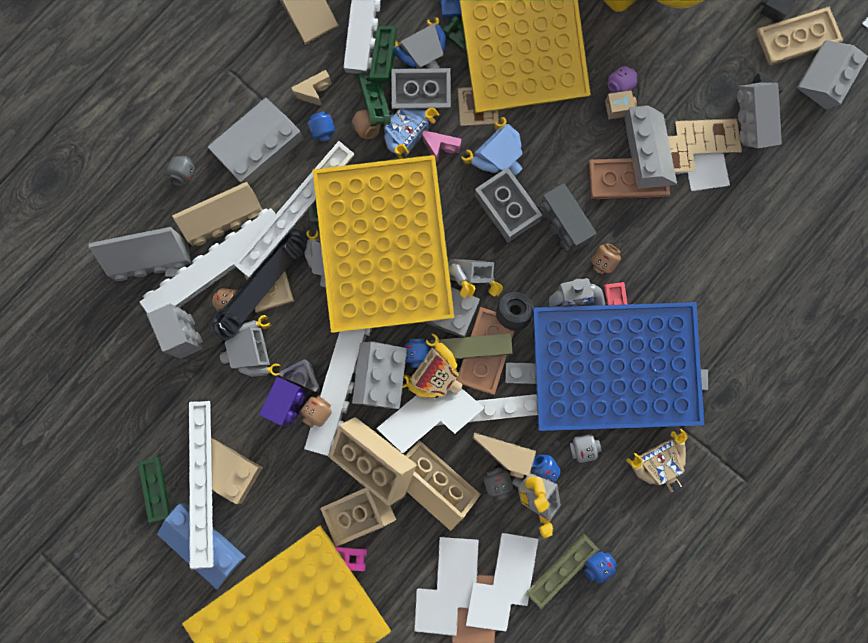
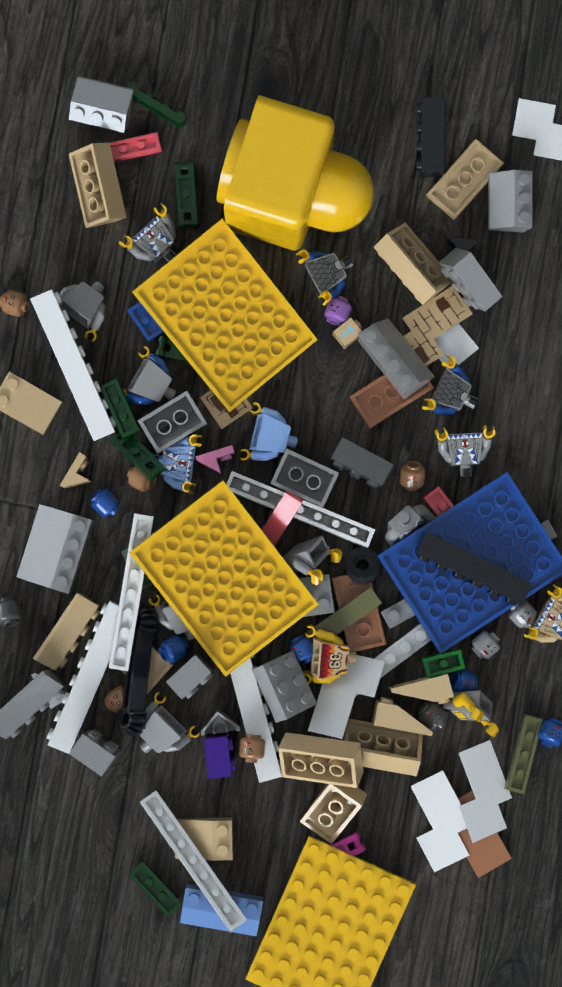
camera: 35 degrees left, 5 degrees up
none -> blue head [159,635,189,663]
none -> light grey brick [166,653,214,699]
none -> white brick [226,471,375,548]
none -> coral tile [262,490,303,546]
none -> torso [296,250,353,306]
none -> tan slope [372,697,433,736]
none -> tan slope [374,223,453,305]
none -> black brick [415,532,533,606]
none -> green brick [421,648,465,678]
none -> torso [422,355,478,415]
none -> torso [435,425,495,477]
none -> light grey head [508,600,537,628]

